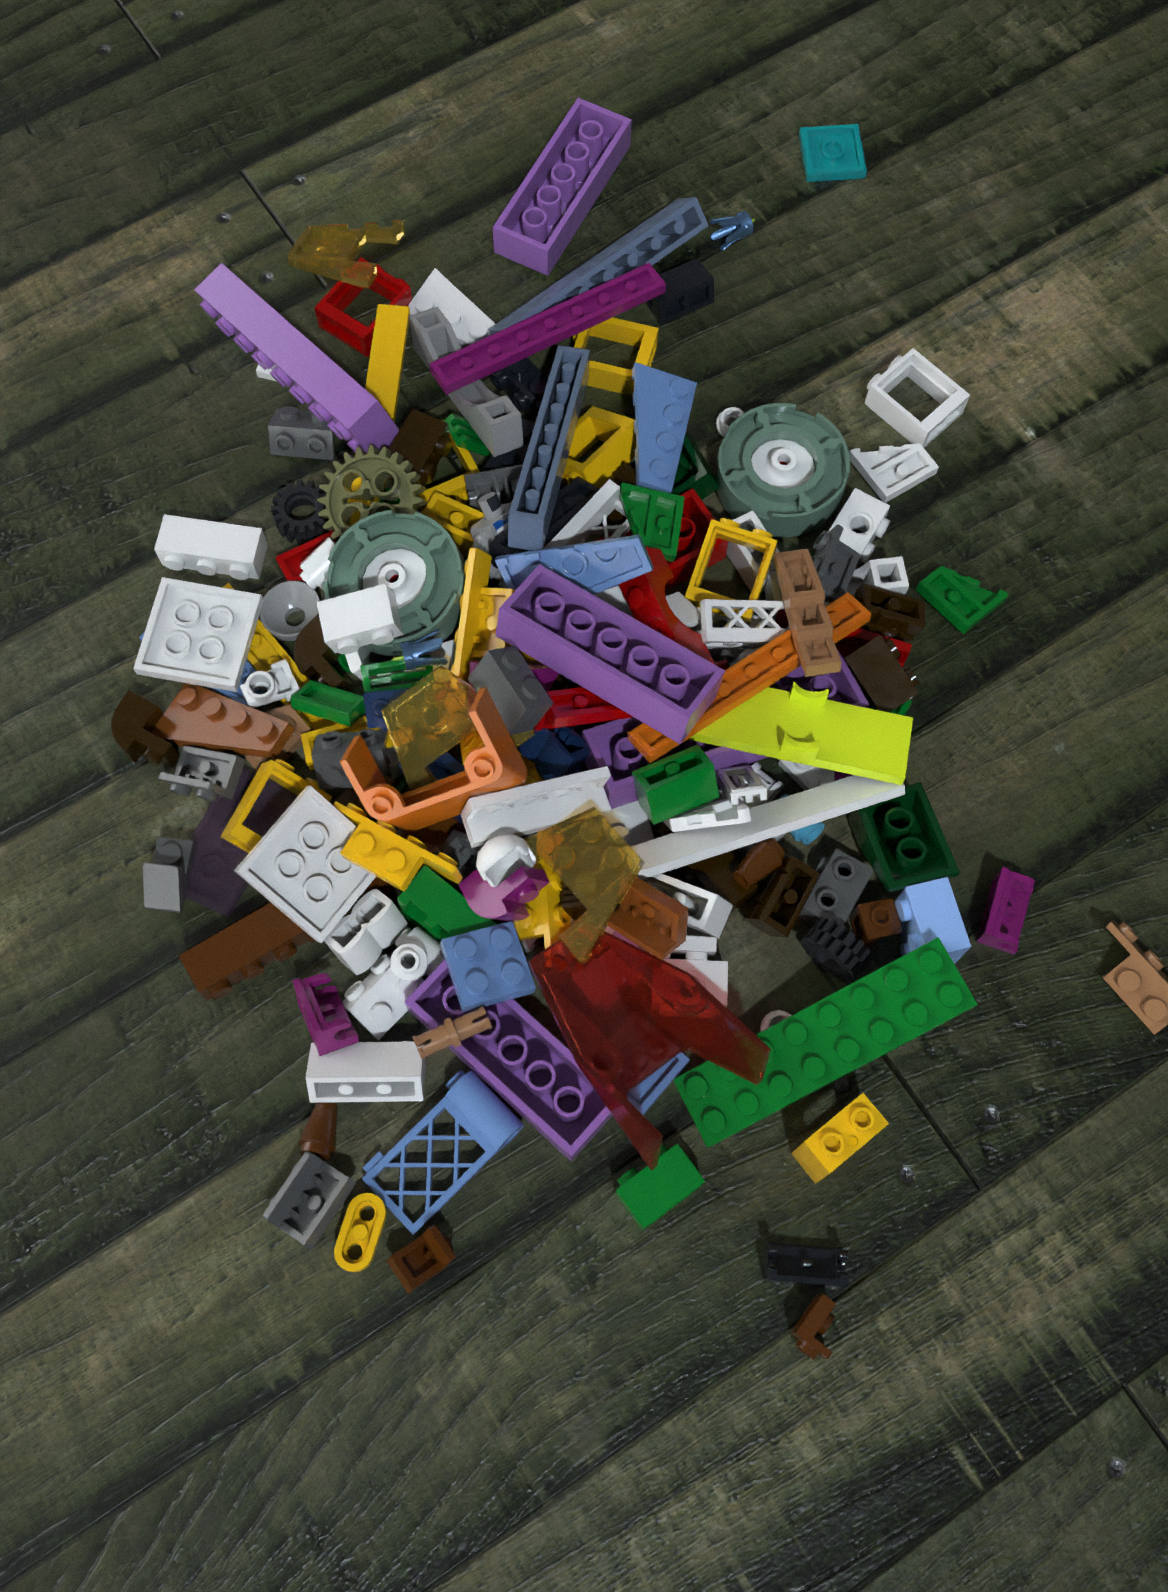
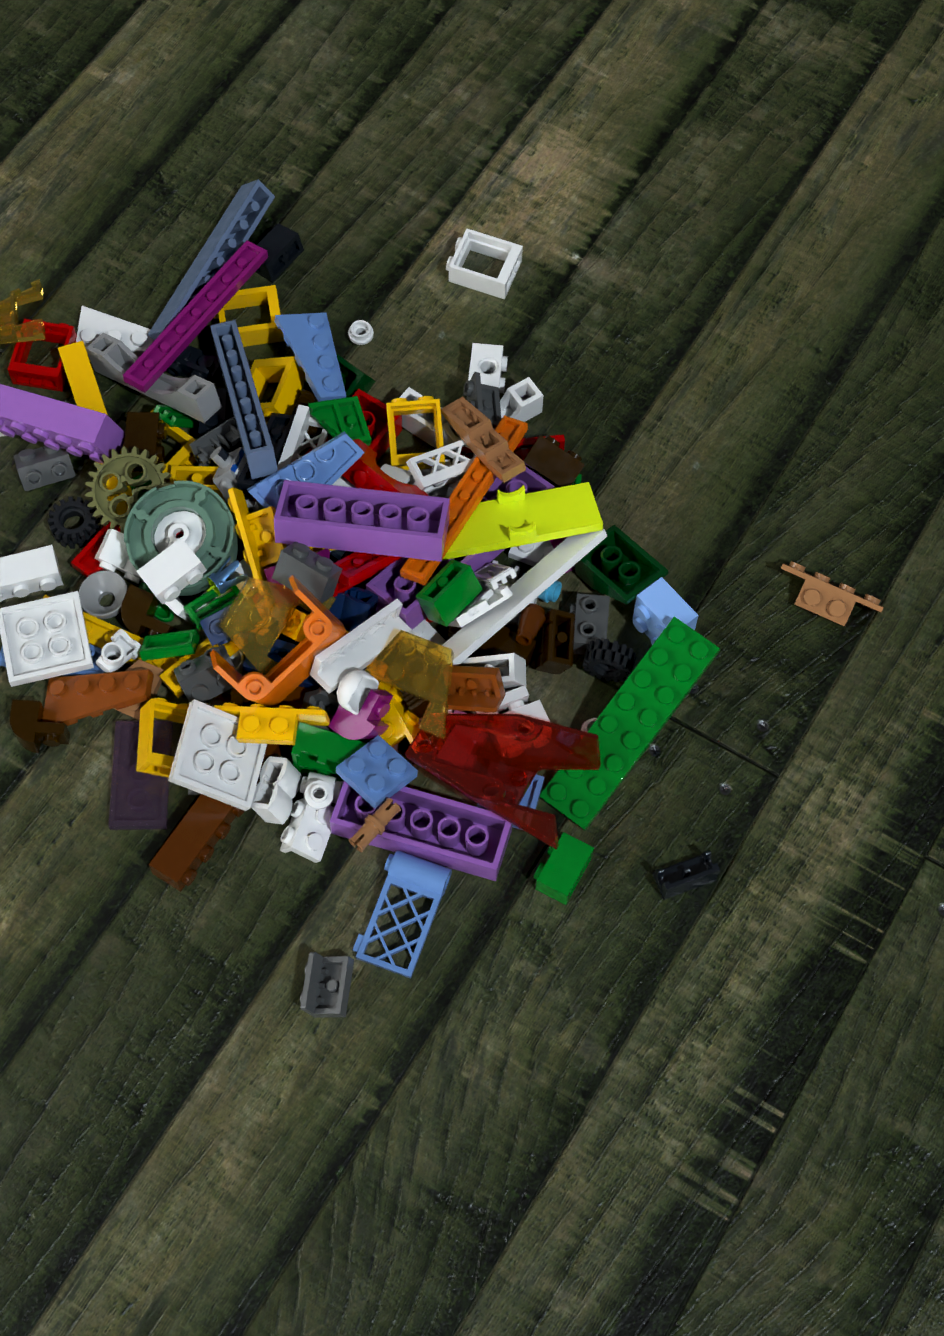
camera: 25 degrees left, 5 degrees down
dark grey slope [143,837,196,913] -> none
dark grey bracket [158,746,245,802] -> none
magenta hinge [292,973,359,1056] -> none
reddish brown cone [298,1102,338,1161] -> none
white brick [306,1041,426,1103] -> none
yellow plate [334,1193,387,1272] -> none
reddish brown bracket [387,1225,456,1294] -> none
medium lavender brick [493,98,632,276] -> none
flat silver piece [710,211,755,252] -> none
sand green piece [715,403,850,537] -> none
reddish brown bracket [790,1294,836,1360] -> none
yellow window [791,1093,889,1184] -> none
teal tile [799,124,867,182] -> none
white wing [849,443,939,503] -> none
reddish brown bracket [849,899,902,949] -> none
dark brown brick [852,582,926,643] -> none
green wing [915,566,1009,635] -> none
magenta hinge [976,867,1035,955] -> none

